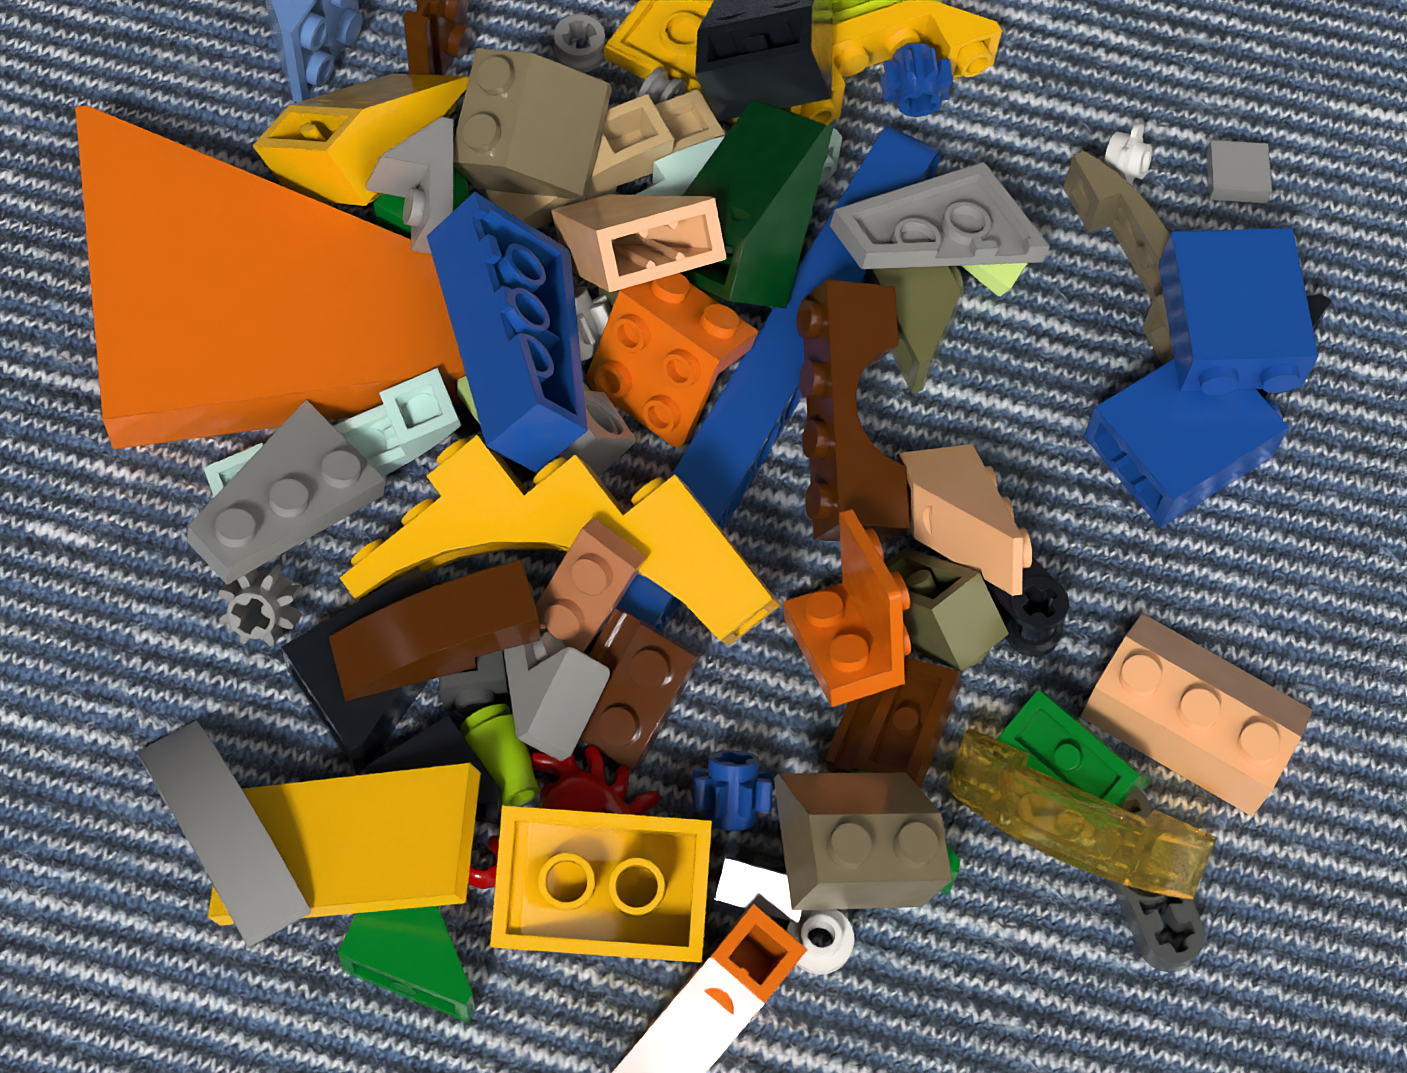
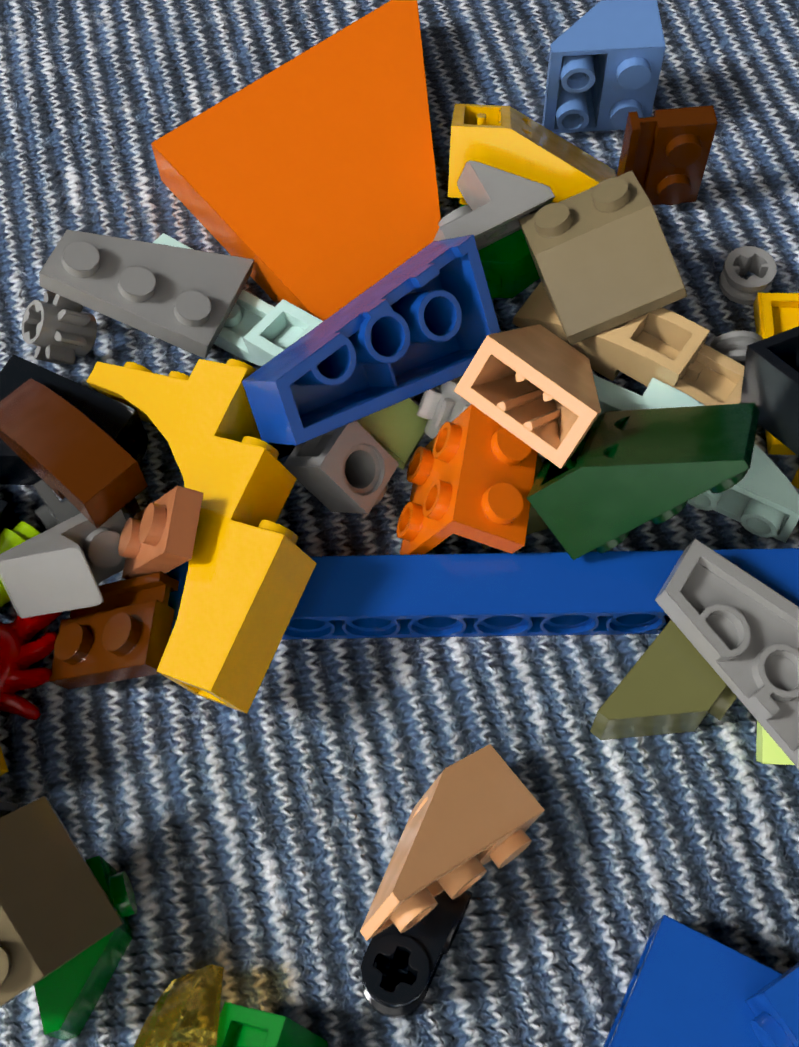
camera: 70 degrees right, 0 degrees up
blue gear [692,750,773,831] -> none
orange bracket [783,509,911,707] -> none
reddish brown arch [796,280,910,544] -> none
reddish brown plate [824,657,962,789] -> none
olive slope [885,547,1009,672] -> none

